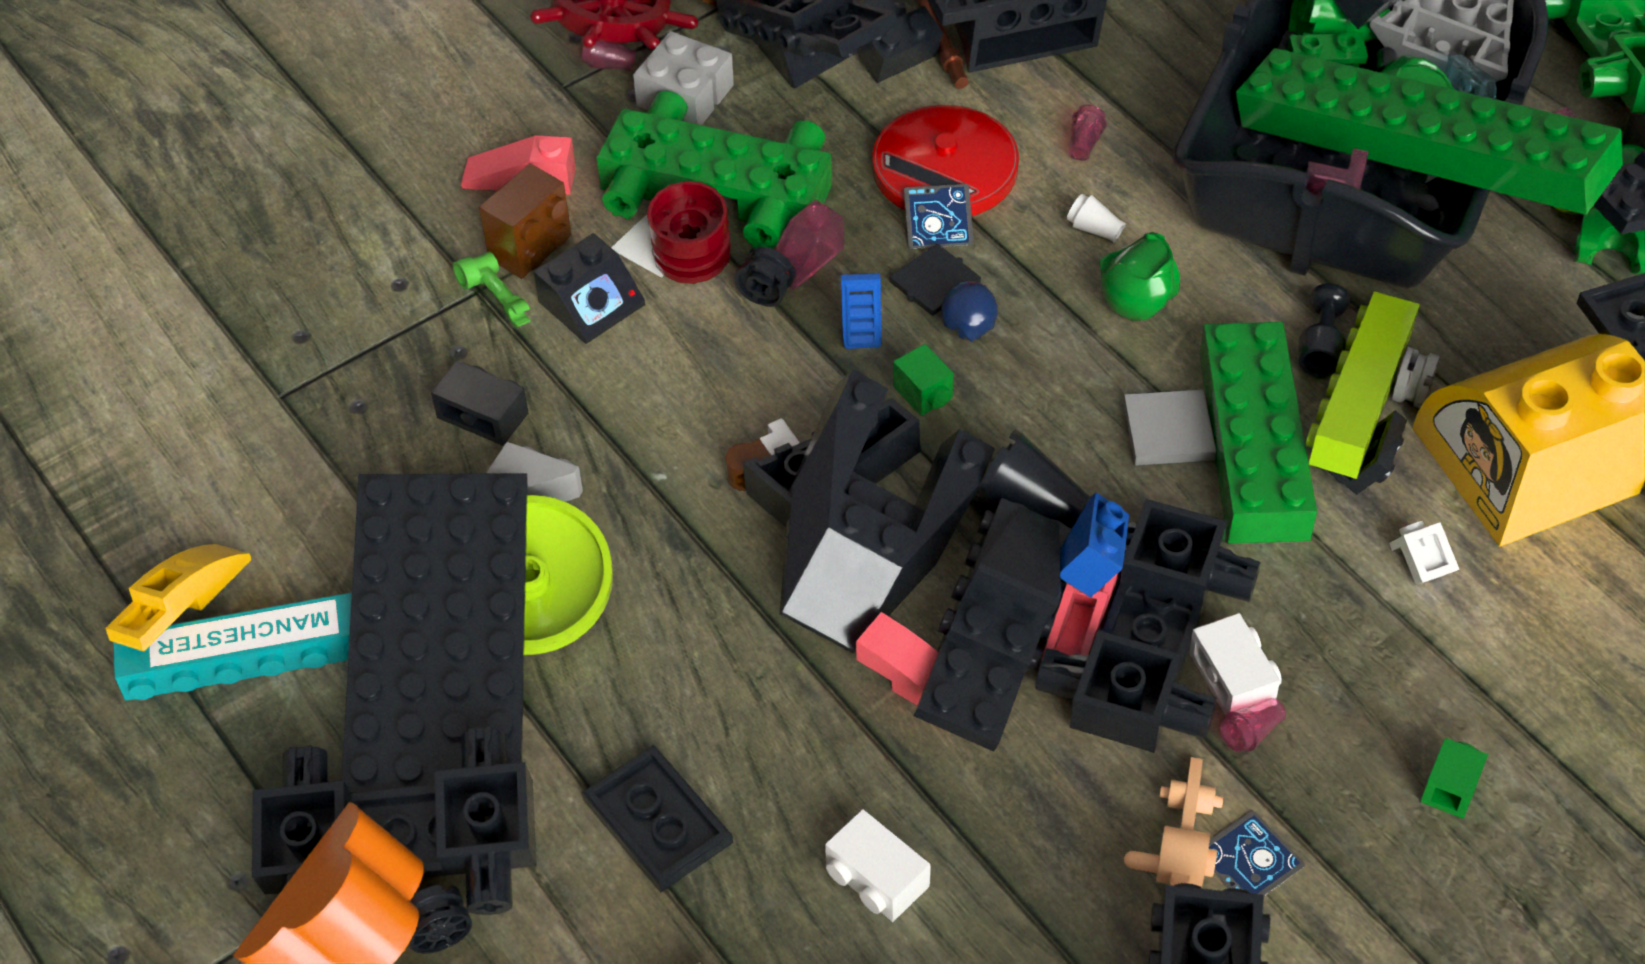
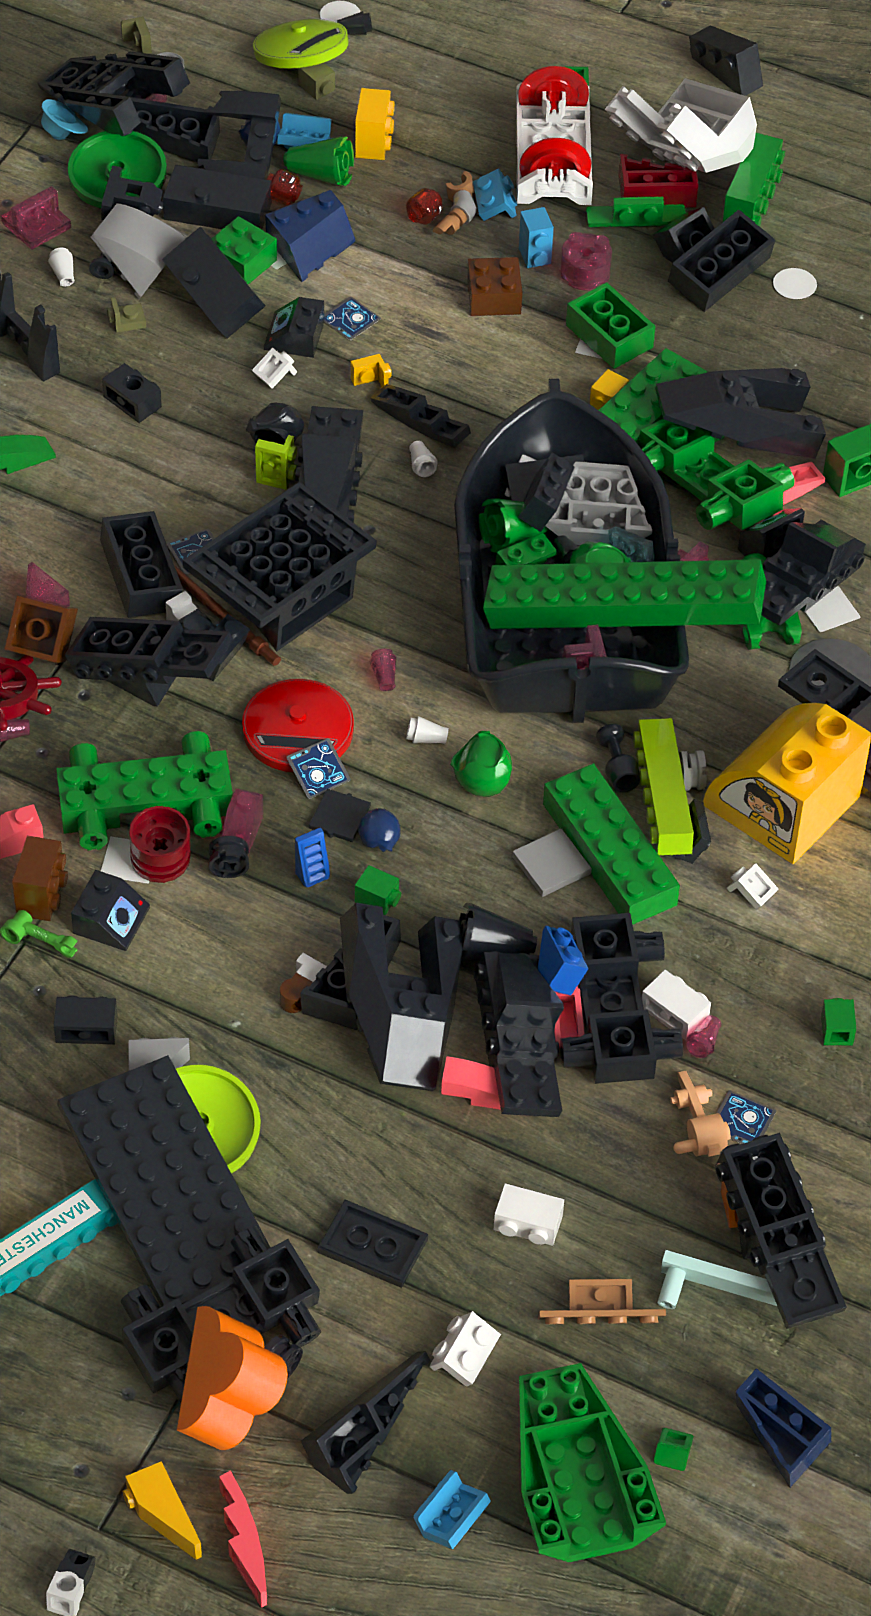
camera: 30 degrees left, 0 degrees up
light grey piece [633,31,734,125] -> none

